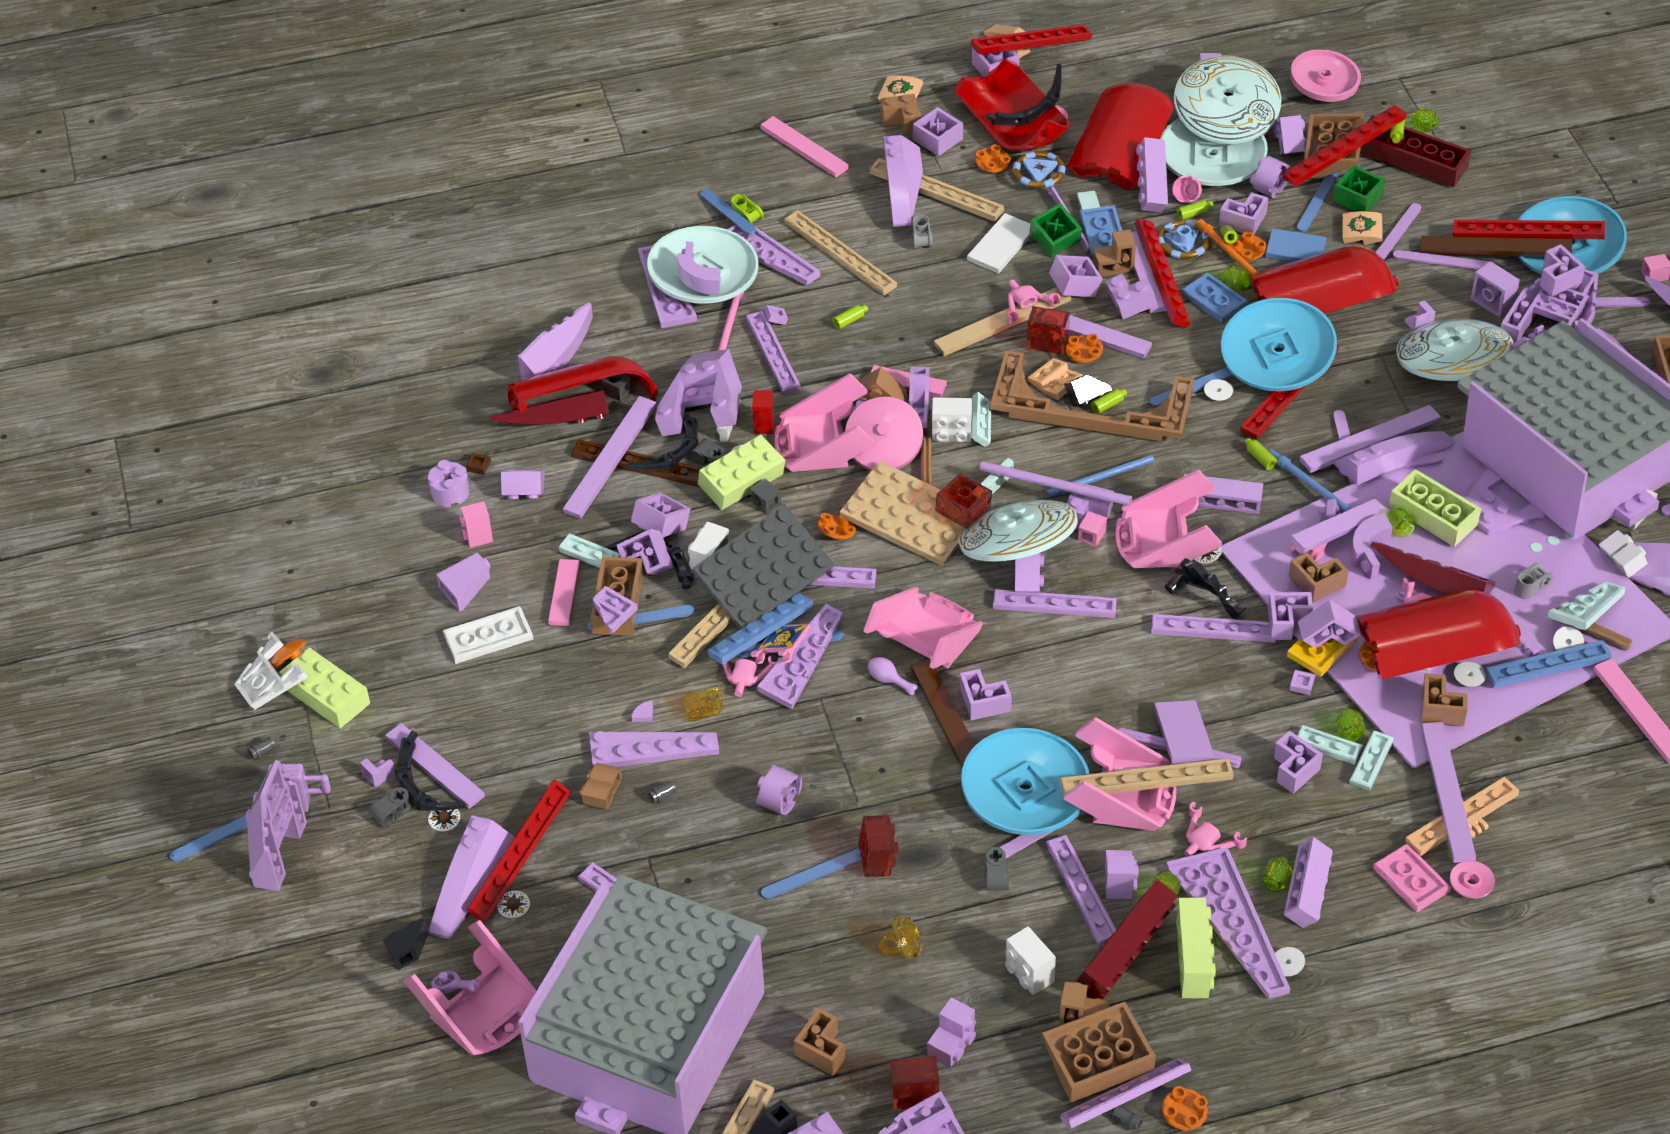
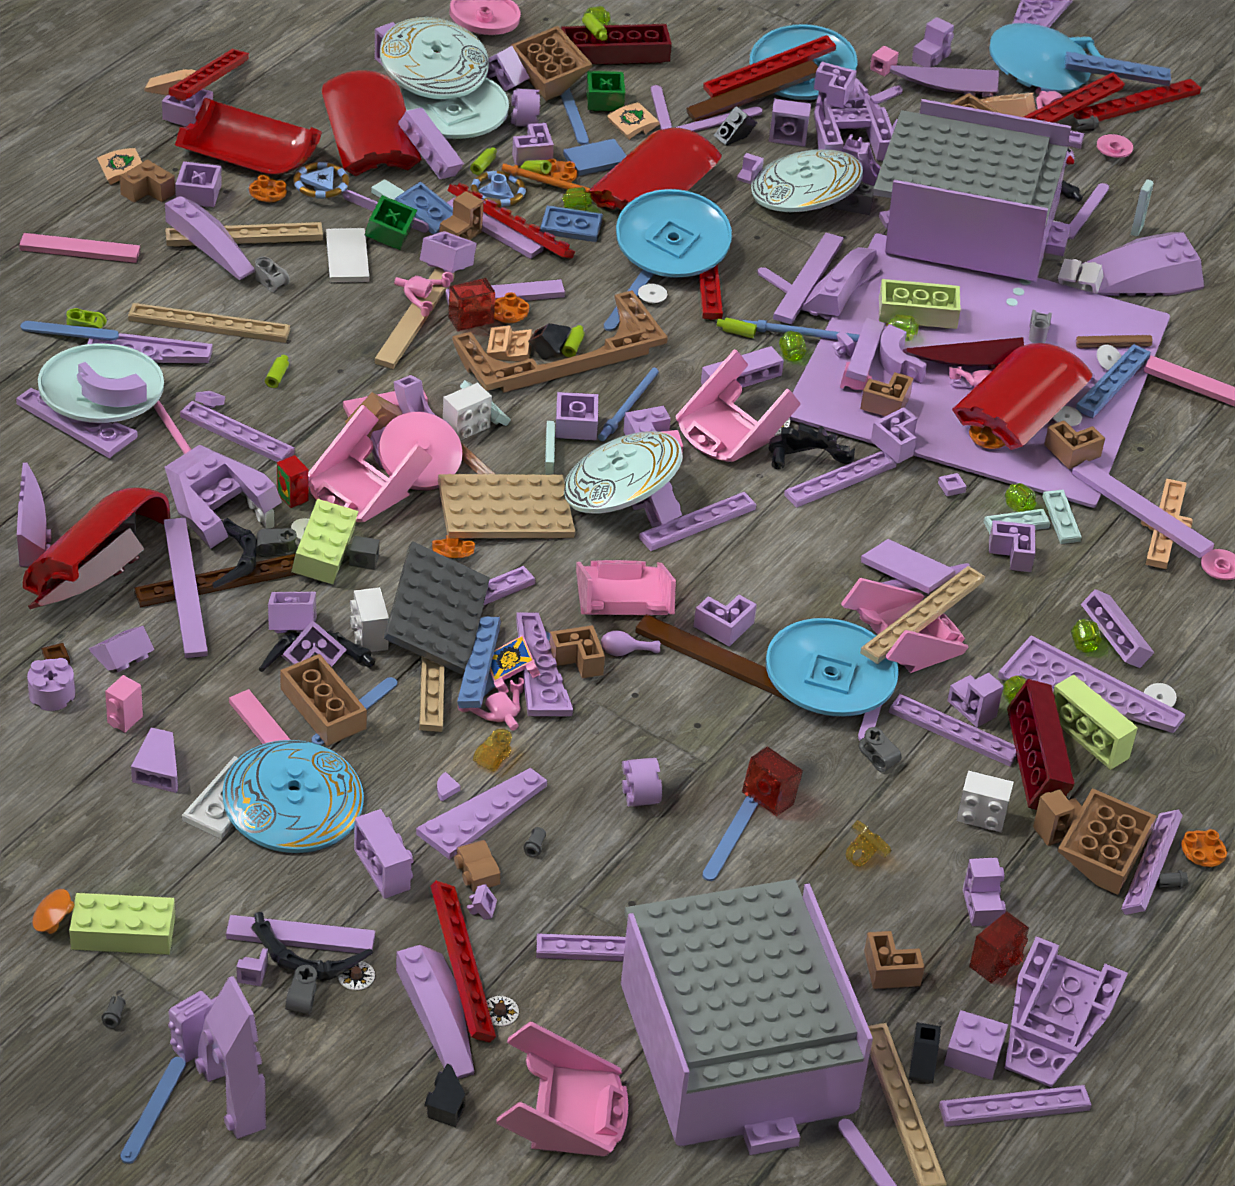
camera: 45 degrees left, 5 degrees down
white wing [234,632,308,710] -> none
lavender piece [431,971,480,993] -> none
light aqua plate [559,533,621,568] -> none
lavender wing [592,586,638,634] -> none
clear red brick [935,473,992,529] -> none
lavender piece [980,461,1132,506] -> none
black animal [986,64,1062,126] -> none
lavender brick [1105,273,1157,320] -> none
bright pink hair [1172,176,1202,203] -> none
bright pink piece [1184,802,1247,857] -> none
red plate [1283,105,1407,187] -> none
yellow plate [1287,637,1358,677] -> none
lavender brick [1298,600,1361,648] -> none
bright pink tile [1373,844,1451,913] -> none
lavender wing [1466,468,1545,535] -> none
light aqua wing [1548,581,1625,630] -> none
none -> medium azure dish [222,740,364,853]
none -> lavender brick [354,809,413,899]
none -> lavender tile [467,884,497,920]
none -> medium nougat brick [549,625,605,678]
none -> lavender brick [555,392,598,440]
none -> black slope [714,106,758,146]
none -> clear neon green head [779,331,807,362]

